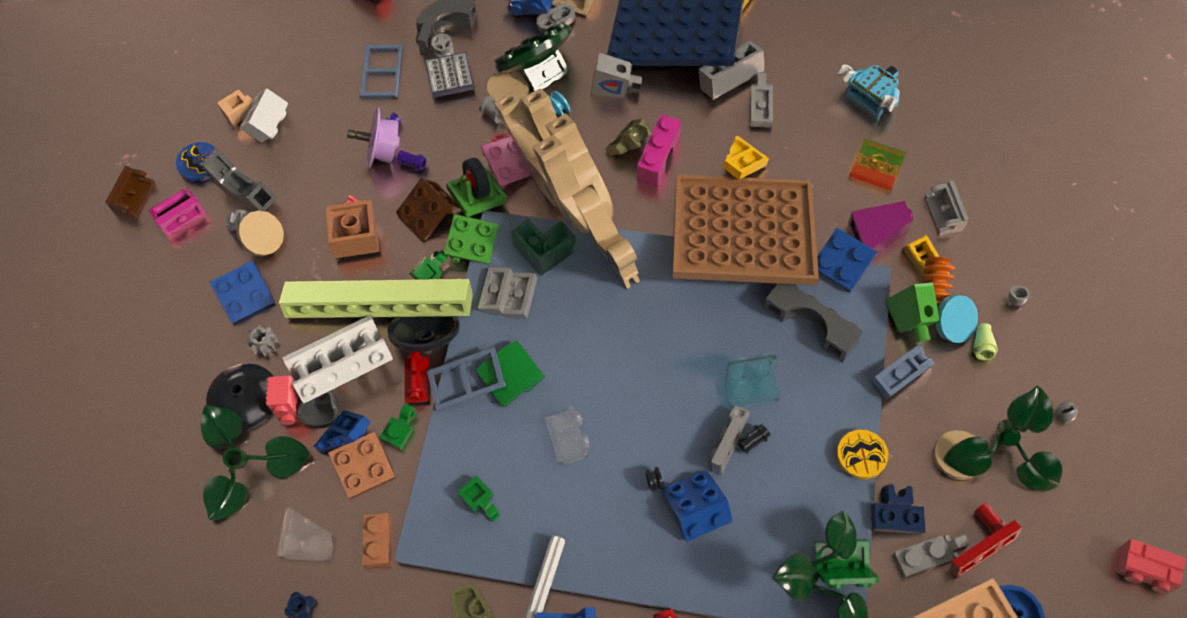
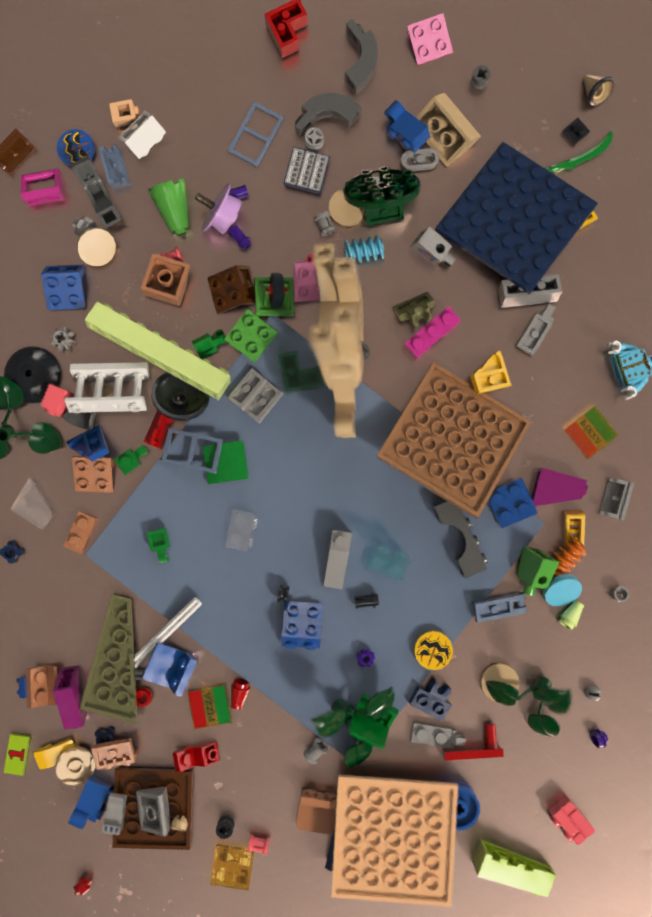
camera: 25 degrees right, 25 degrees up
light grey hinge [709,405,750,476] -> none
none -> sand blue hinge [98,144,131,190]
none -> bright green cone [148,179,189,235]
none -> light grey slope [323,529,352,589]
none -> dark purple plate [356,648,375,668]
none -> dark purple plate [590,729,608,748]

